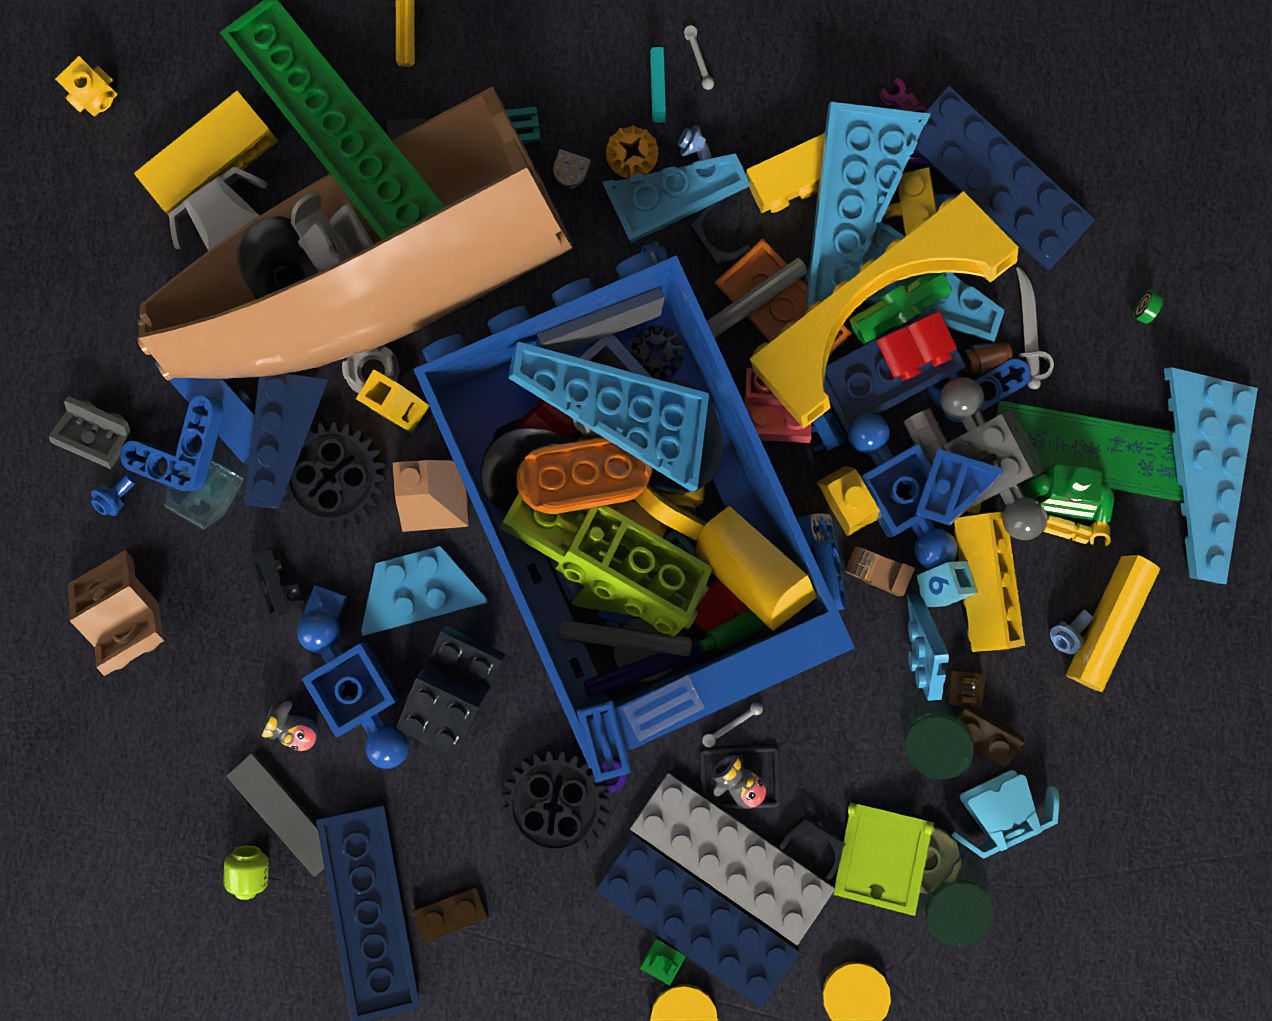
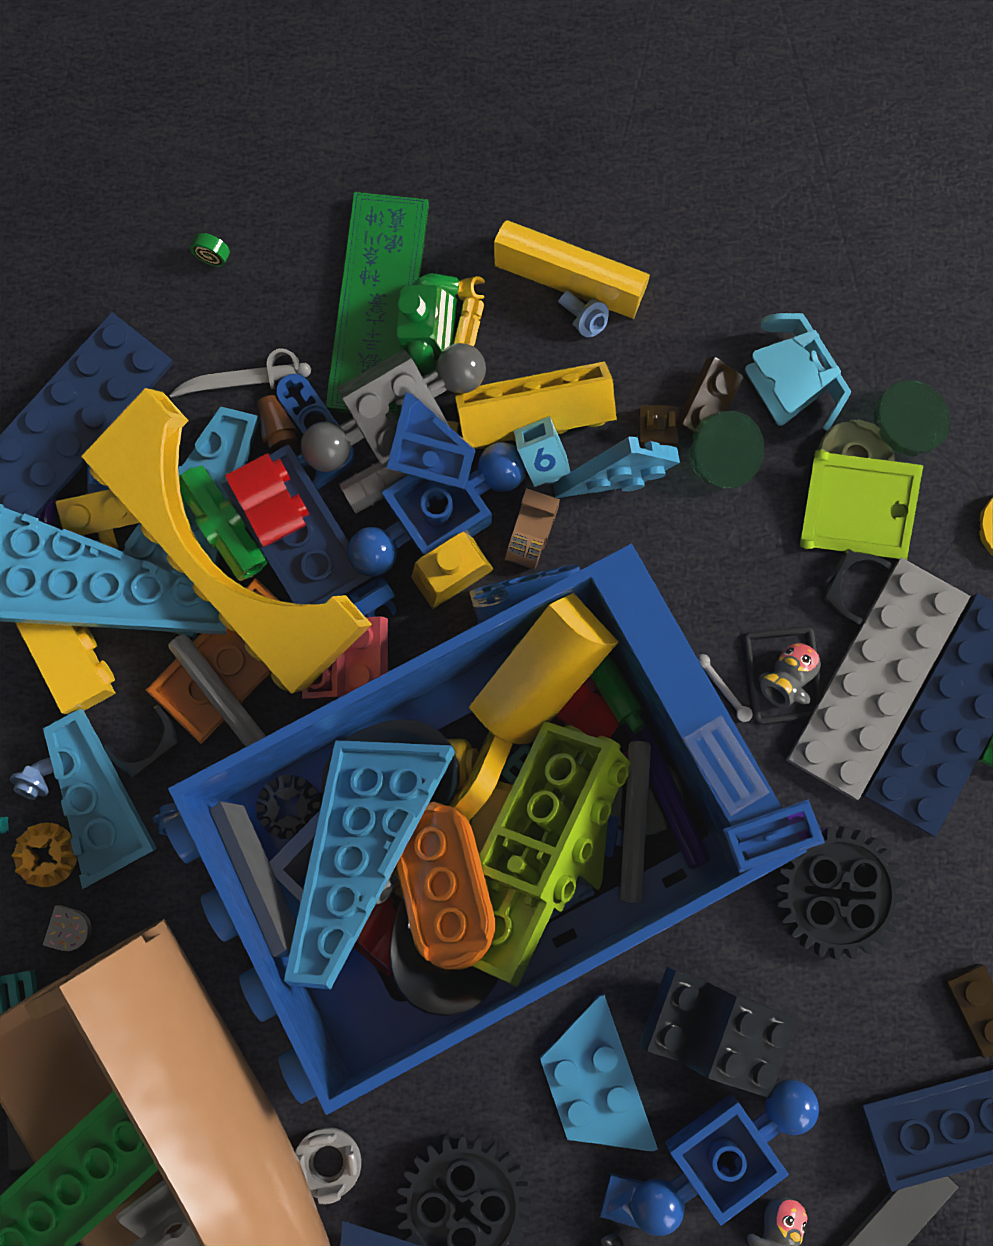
camera: 95 degrees left, 5 degrees down
yellow brick [356,370,429,434] -> none
medium nougat slope [393,460,469,532] -> none
dark azure wing [1164,367,1258,584] -> none

